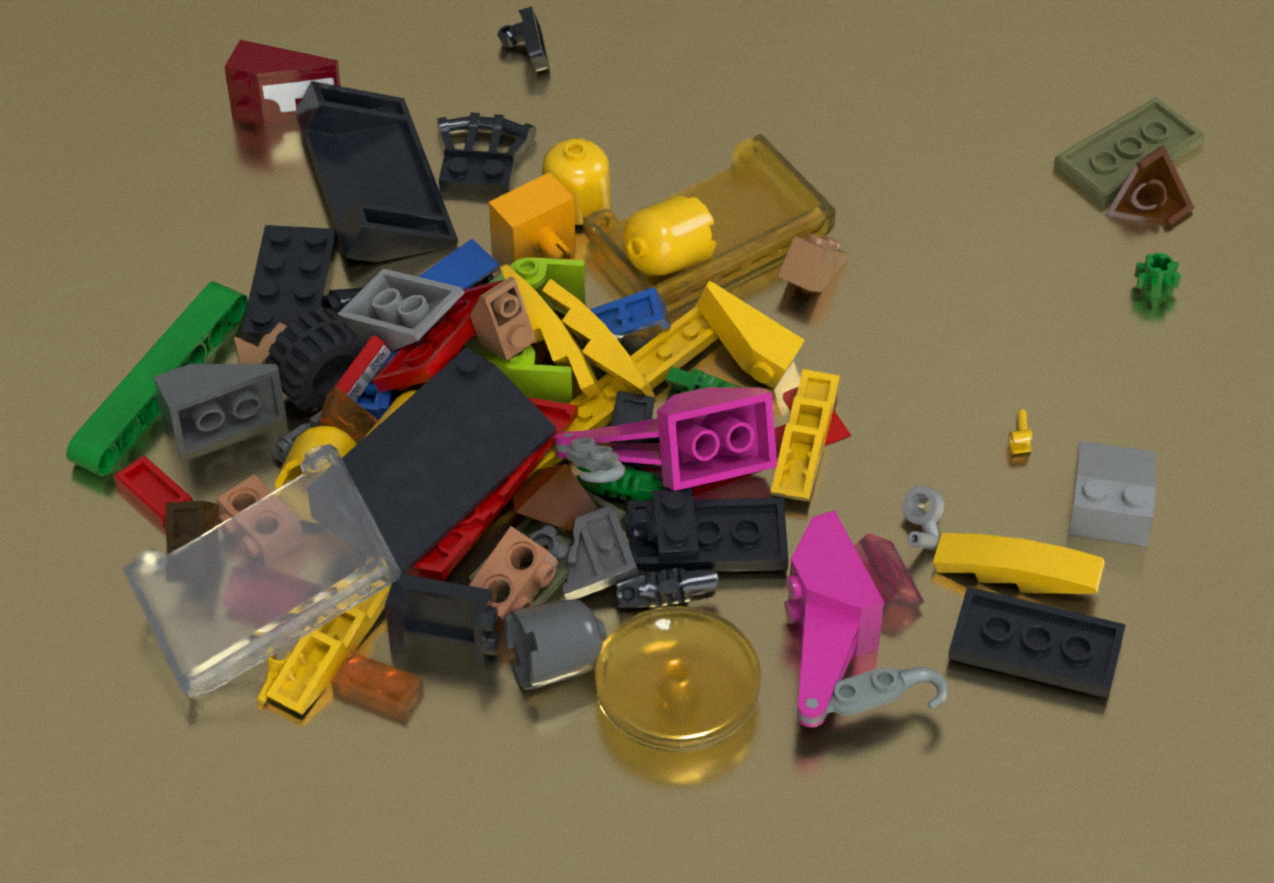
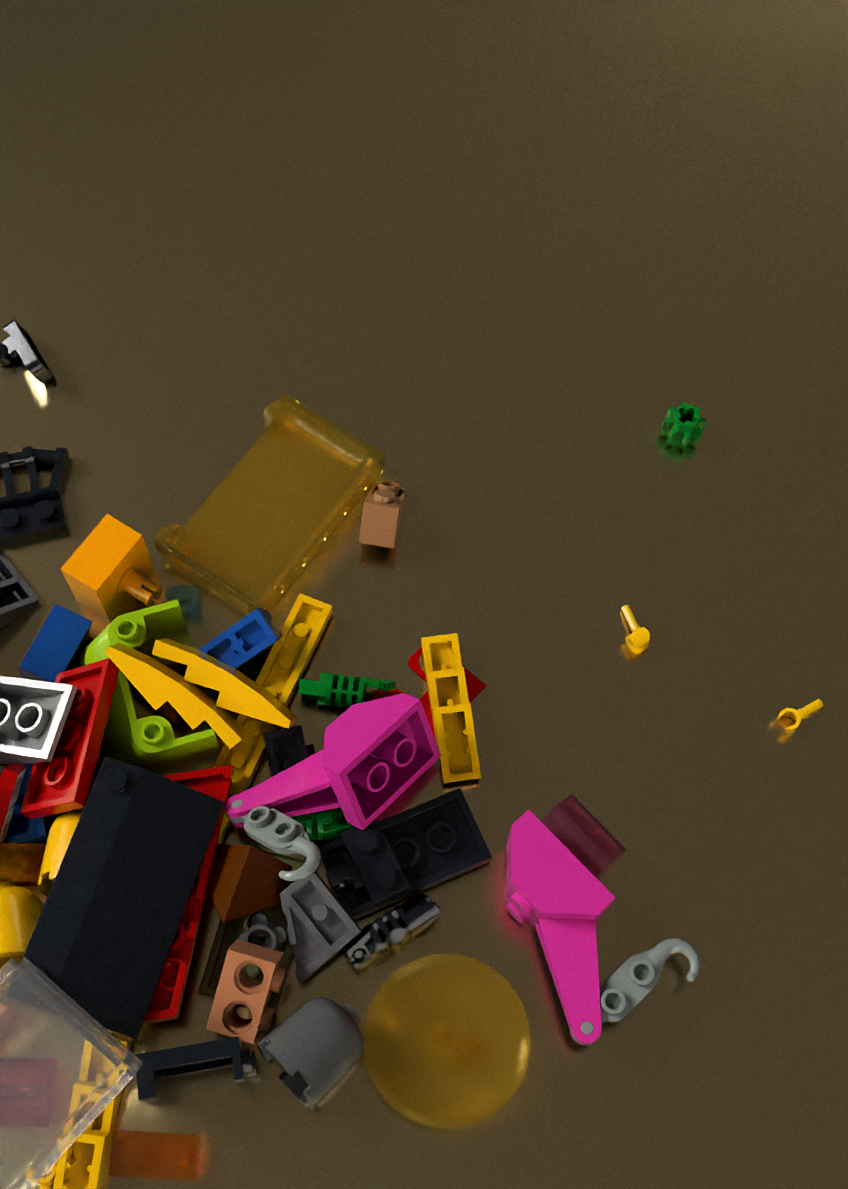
camera: 25 degrees left, 15 degrees up
medium nougat slope [470,276,536,360] -> none
yellow cylinder [542,138,612,227] -> none
yellow cylinder [623,195,716,276] -> none
yellow slope [696,281,805,390] -> none
light grey plate [902,486,944,550] -> none
yellow slope [933,533,1105,594] -> none
black plate [948,586,1126,698] -> none
olive tile [1054,97,1205,205] -> none
light grey slope [1068,441,1156,547] -> none
reddish brown slope [1105,146,1195,226] -> none
none -> clear light blue plate [165,584,202,619]
none -> yellow hand [776,699,823,734]

